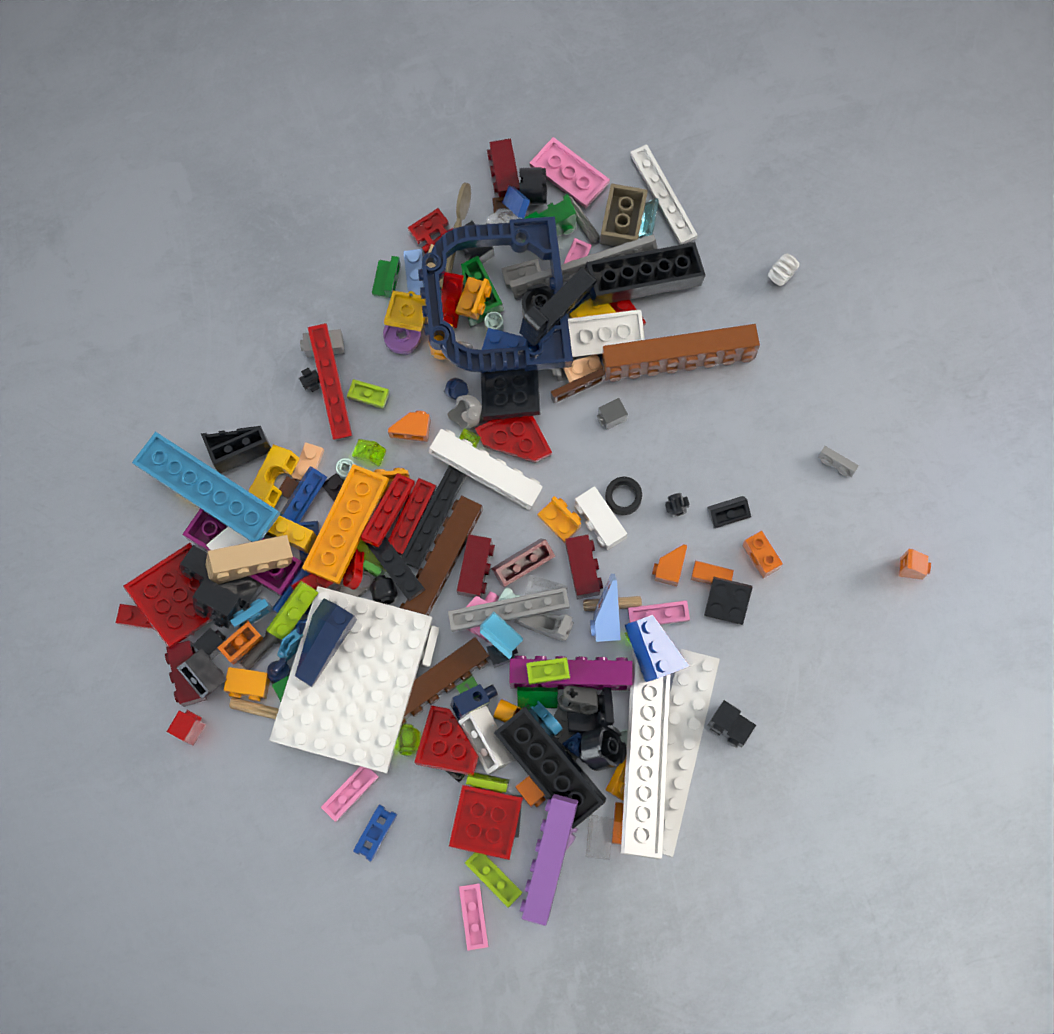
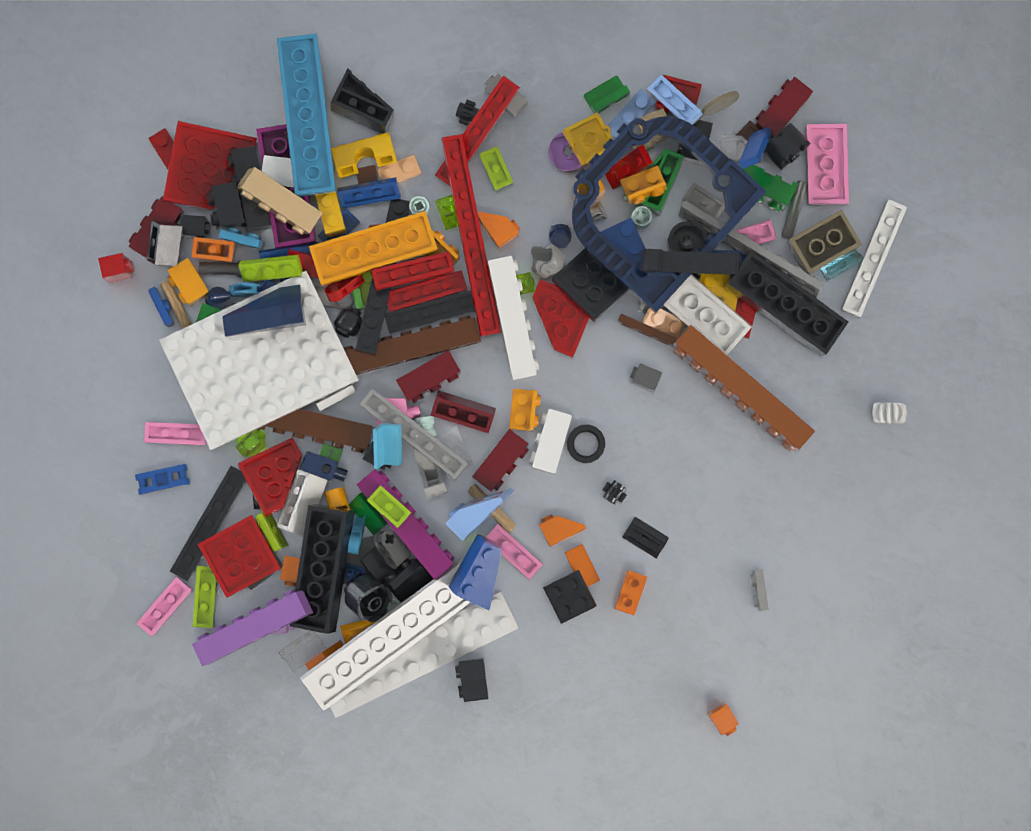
camera: 45 degrees right, 10 degrees up
none -> blue plate [148,287,175,328]
none -> black plate [170,466,246,581]
none -> black slope [391,565,434,603]
none -> red plate [441,134,501,337]
none -> light blue plate [647,75,703,125]

